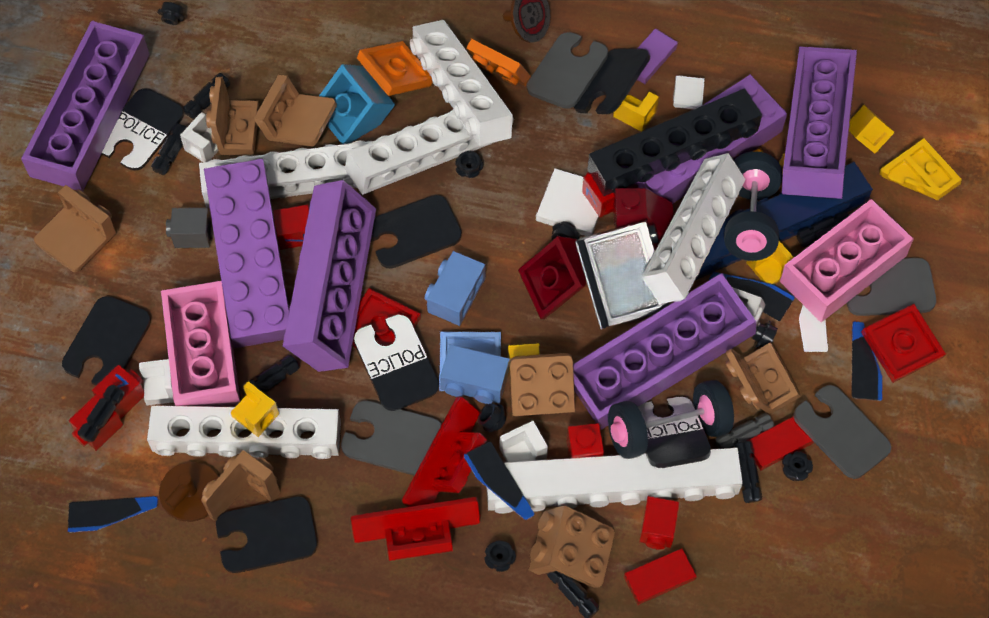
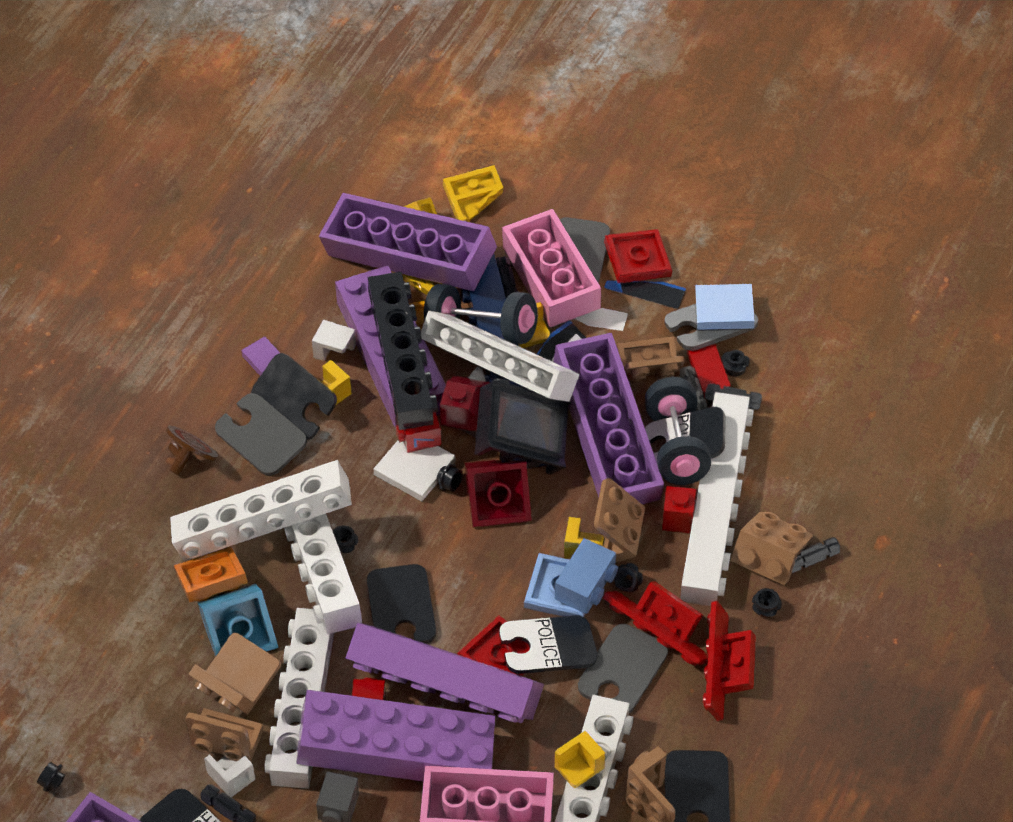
camera: 75 degrees left, 10 degrees down
black axle [183,73,230,119] -> none
black axle [243,355,299,394] -> none
medium blue brick [424,251,486,326] -> none
black sticker [464,442,534,520] -> none
orange plate [466,39,531,86] -> none
white panel [500,421,548,463] -> none
red tile [624,548,697,605] -> none
red brick [639,496,679,550] -> none
none -> light blue tile [695,284,754,330]

